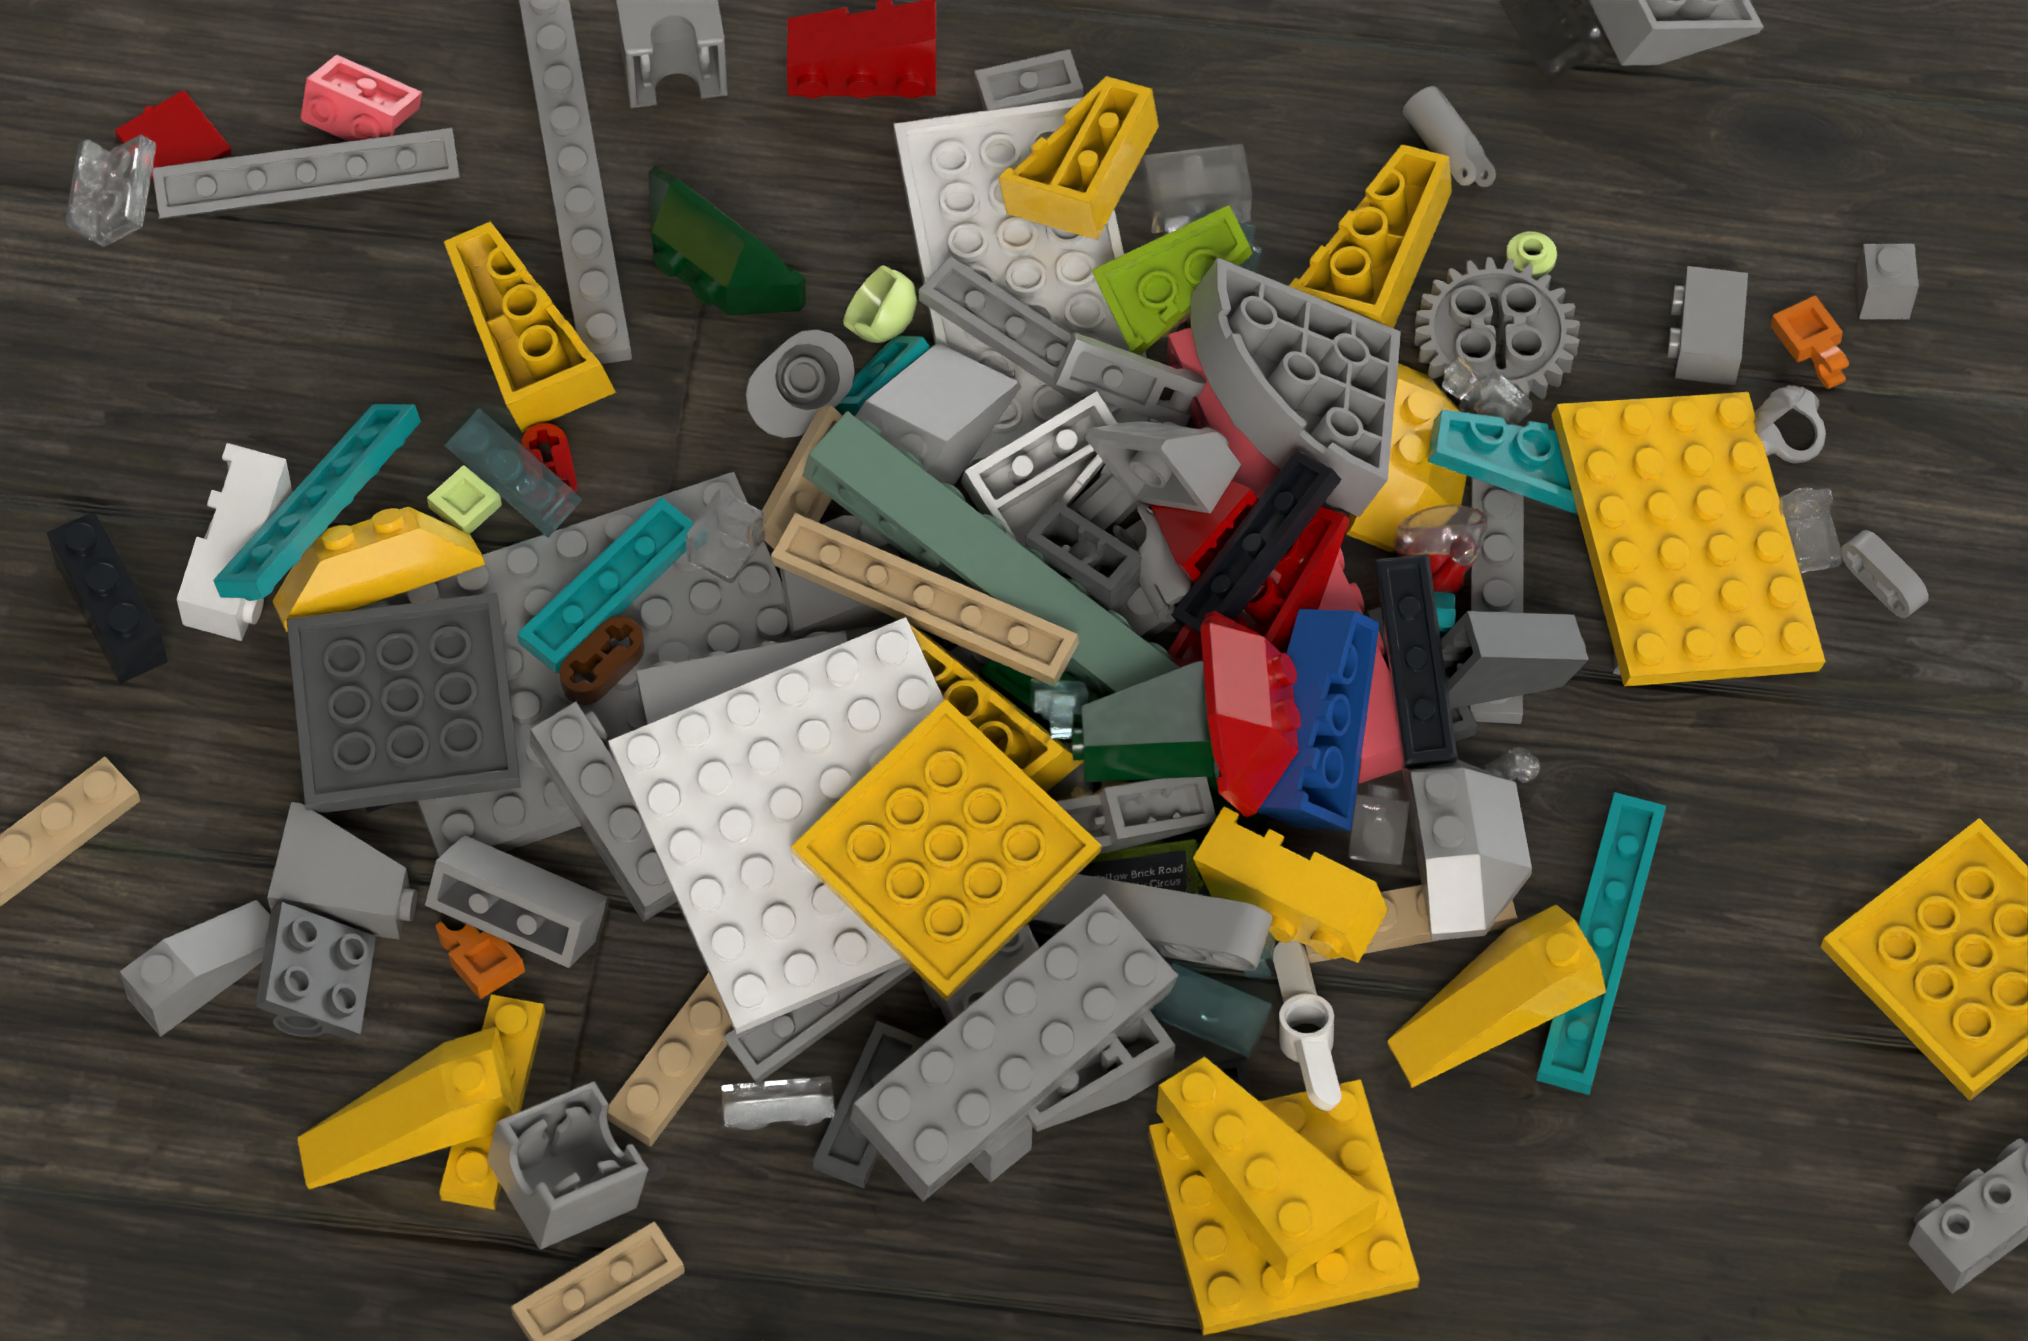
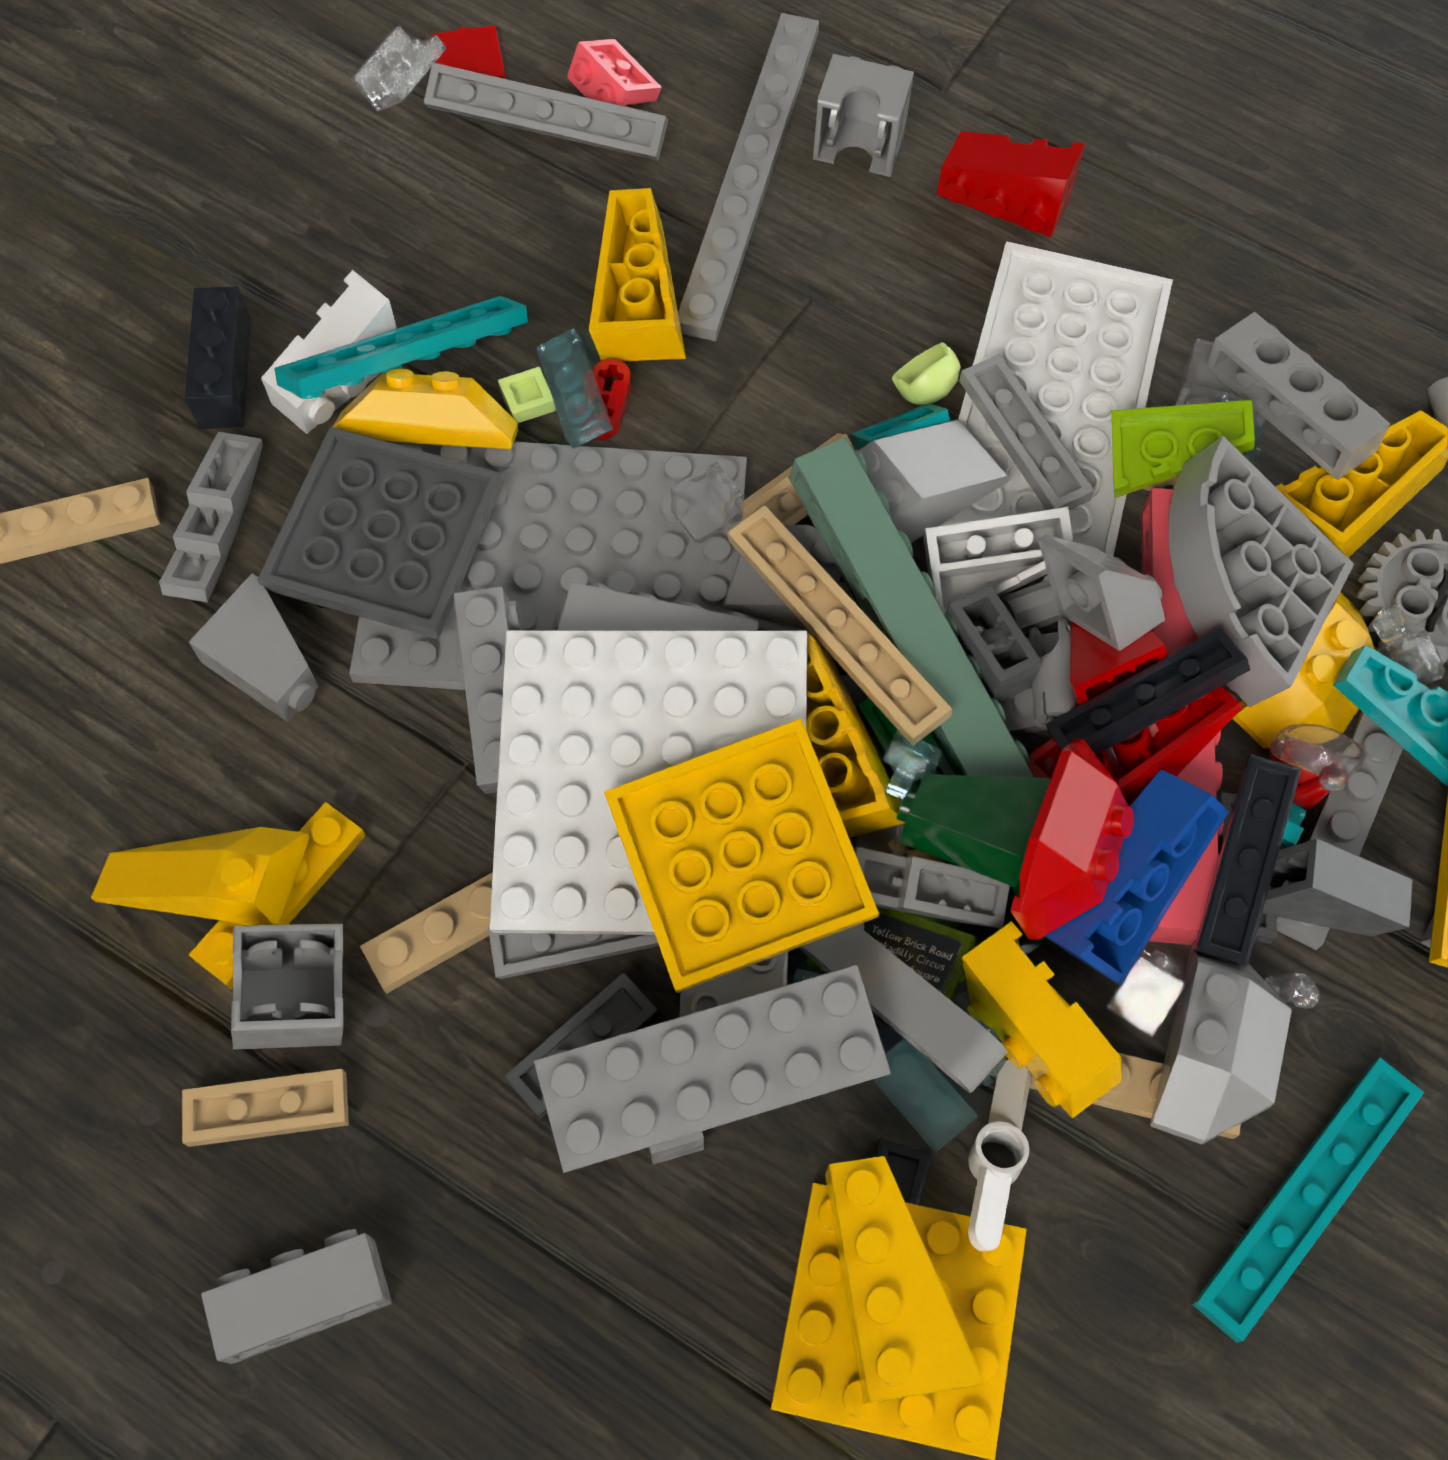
camera: 25 degrees right, 5 degrees up
light grey slope [119,900,270,1037] -> none
dark grey plate [255,902,376,1041] -> none
light grey brick [425,835,607,968] -> none
orange plate [436,921,525,1000] -> none
teal plate [517,497,701,674] -> none
reddish brown beam [559,616,645,705] -> none
dark green wedge [649,166,806,315] -> none
clear plate [721,1076,835,1130] -> none
light grey piece [745,329,855,438] -> none
light grey plate [975,49,1084,111] -> none
yellow wedge [998,76,1159,240] -> none
light grey slope [1025,1010,1175,1132] -> none
light grey plate [1054,332,1206,427] -> none
yellow wedge [1387,905,1606,1088] -> none
none -> light grey slope [159,432,263,602]
none -> light grey brick [1206,312,1390,480]

